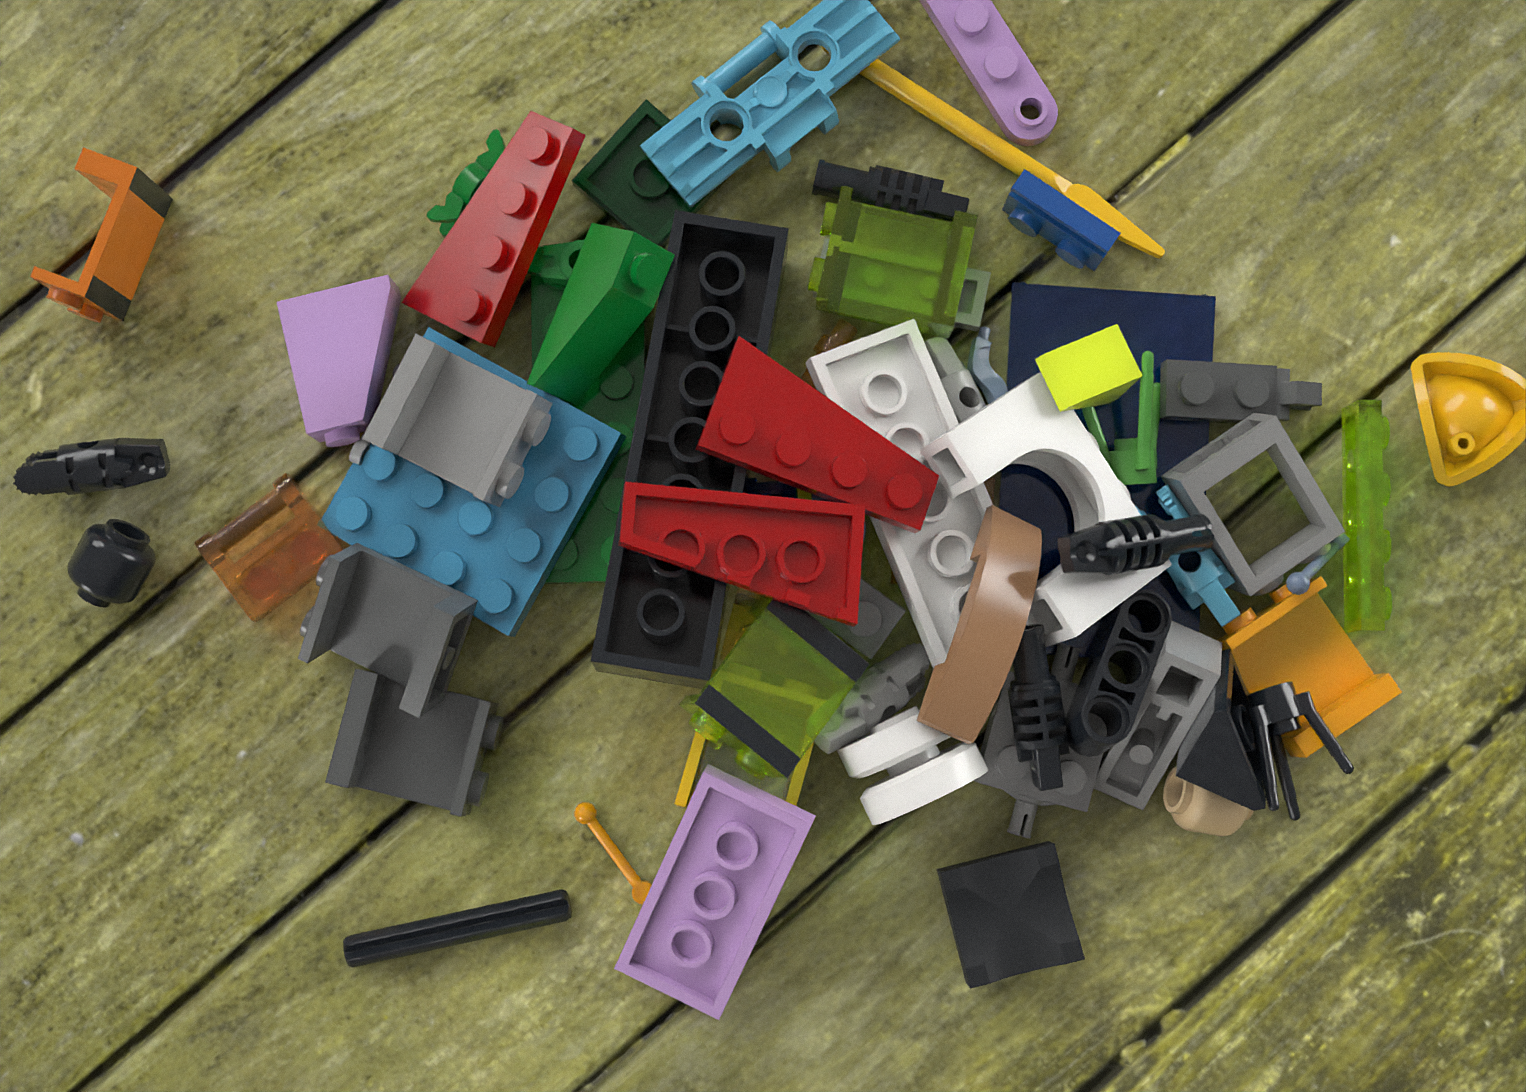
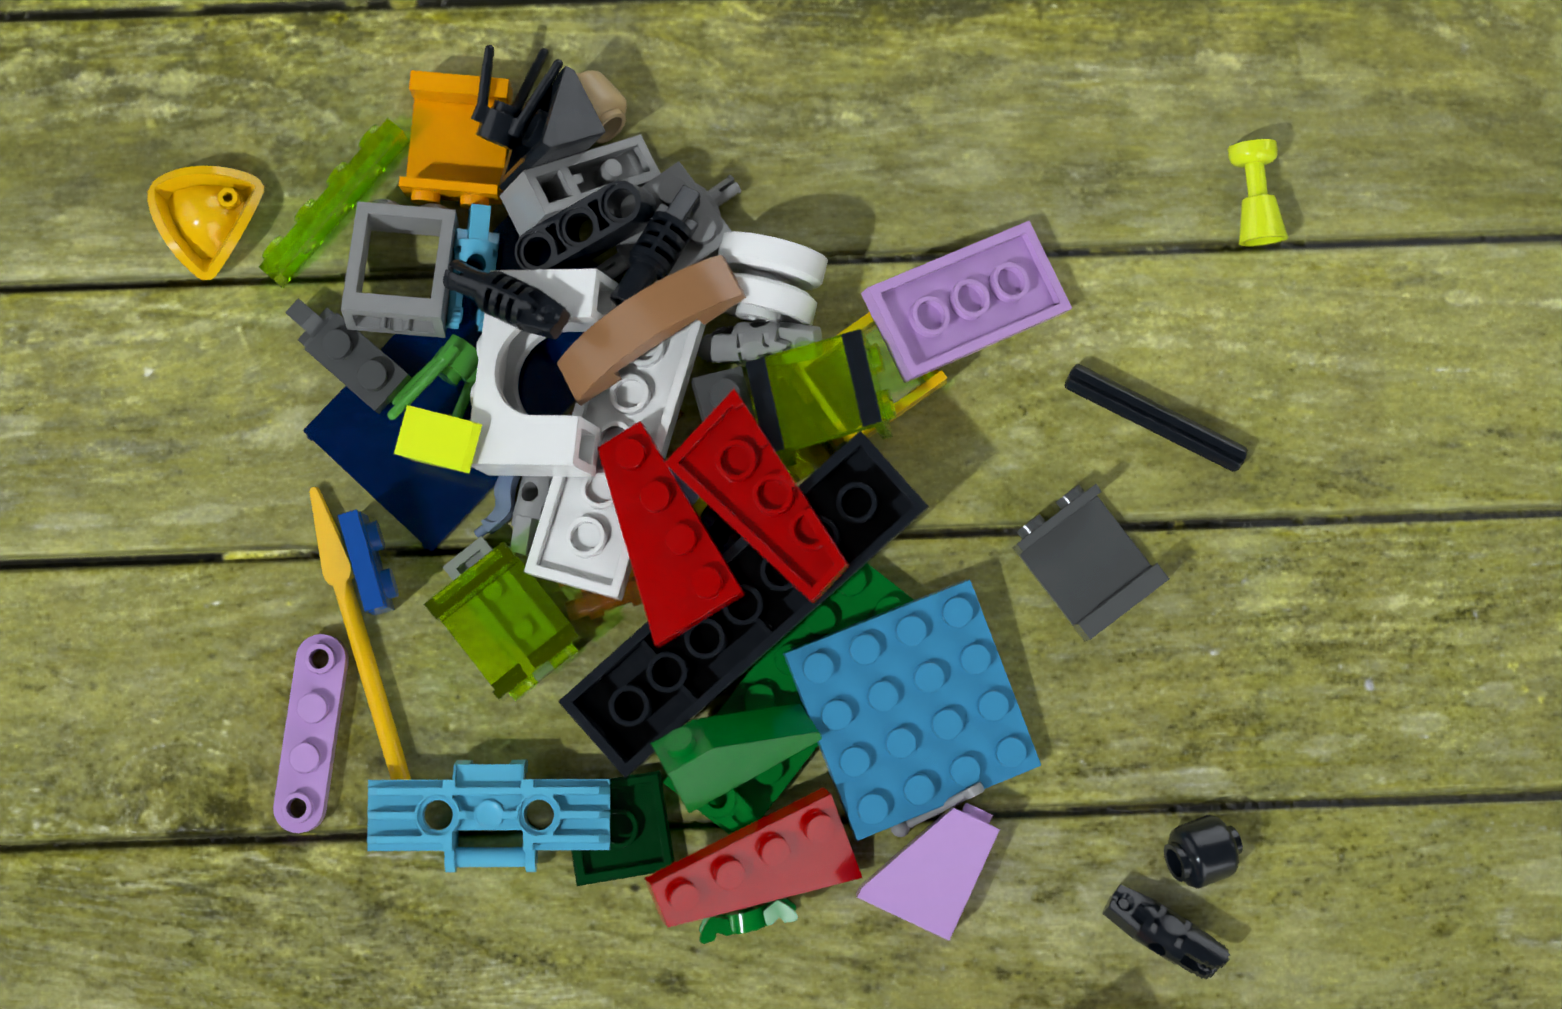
camera: 145 degrees left, 0 degrees up
clear orange plate [194,472,345,622] -> none
dark grey panel [298,543,478,718] -> none
light grey panel [362,334,552,507] -> none
light orange hinge [574,802,652,904] -> none
black hinge [812,159,970,230] -> none
black brick [937,841,1085,989] -> none
sand blue hinge [1286,533,1350,595] -> none

